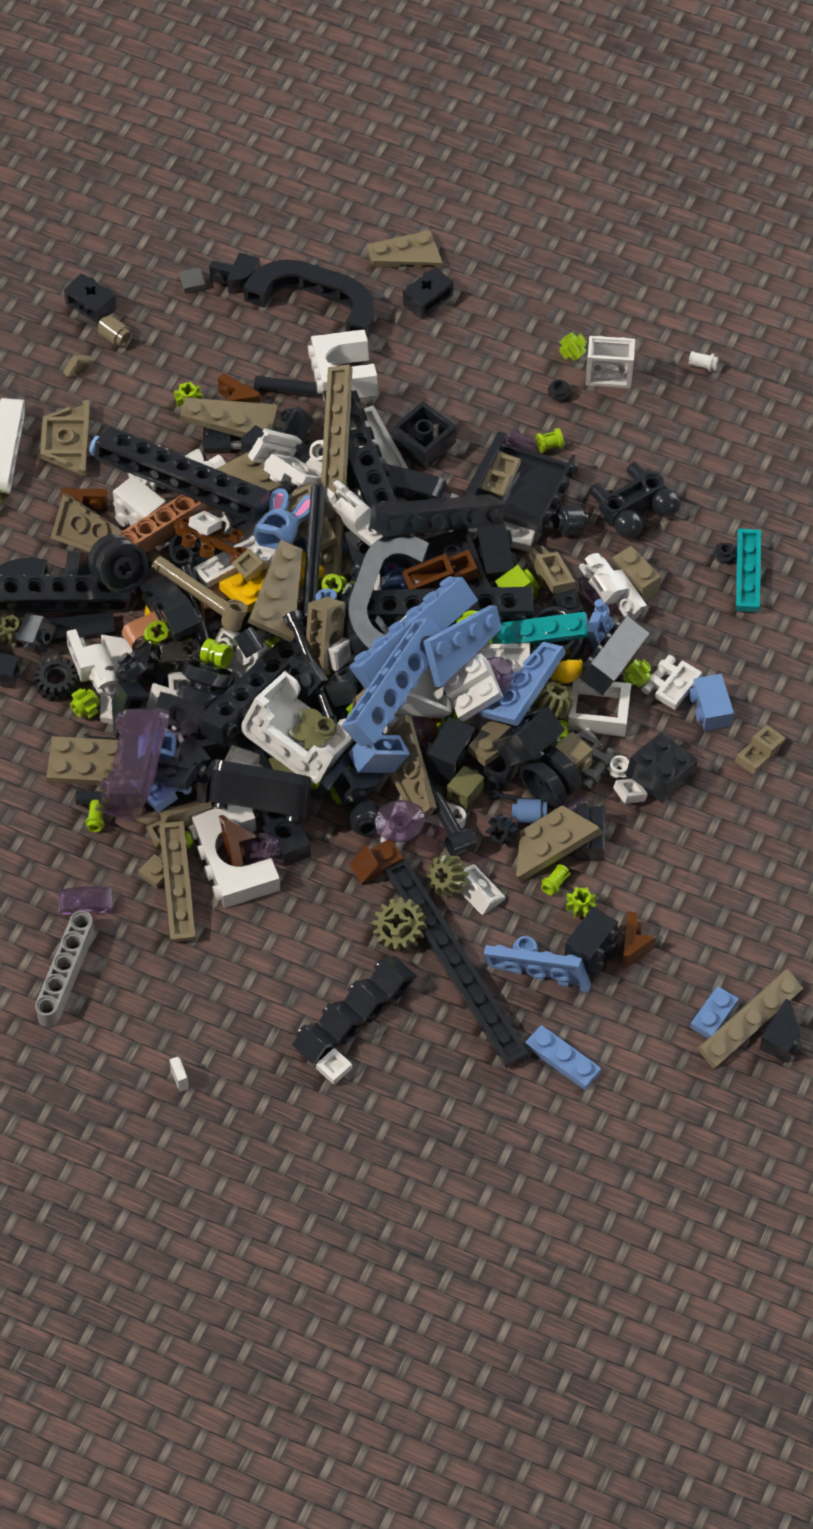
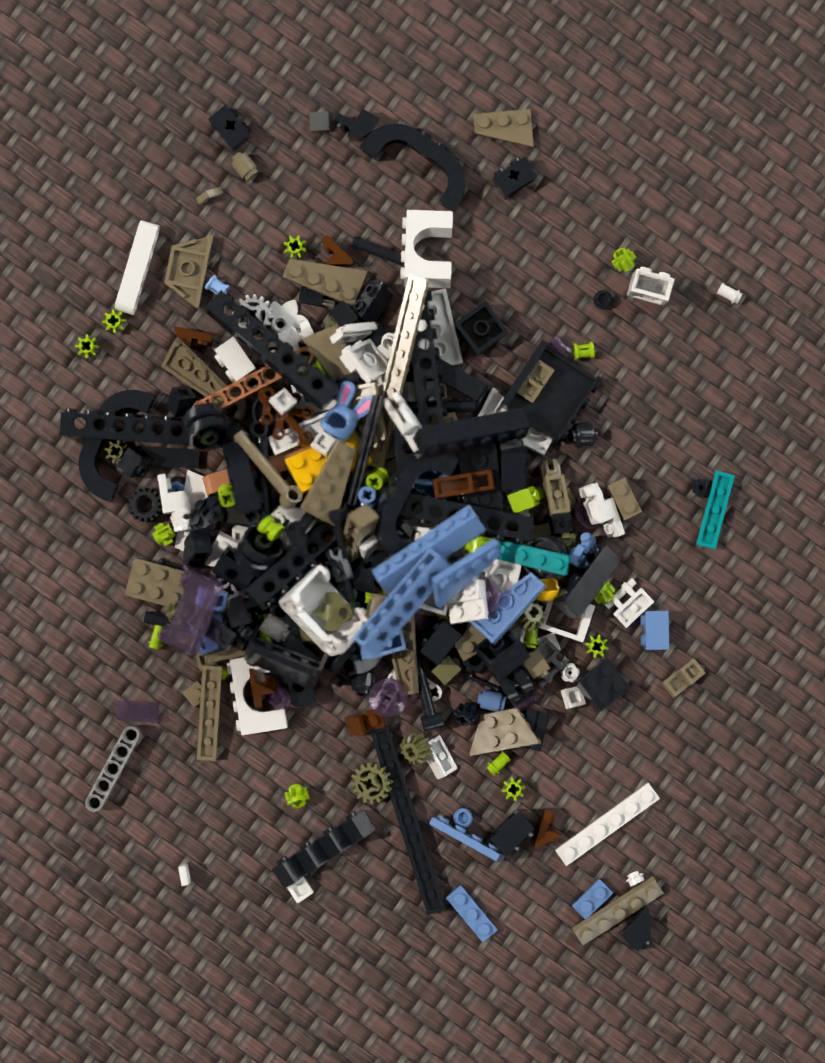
camera: 10 degrees right, 30 degrees up
dark tan plate [231,548,266,582] -> none
black piece [589,462,681,539] -> none
none -> lime gear [285,784,309,808]
none -> white plate [555,783,660,866]
none -> lime gear [585,634,609,658]
none -> white plate [626,871,644,887]

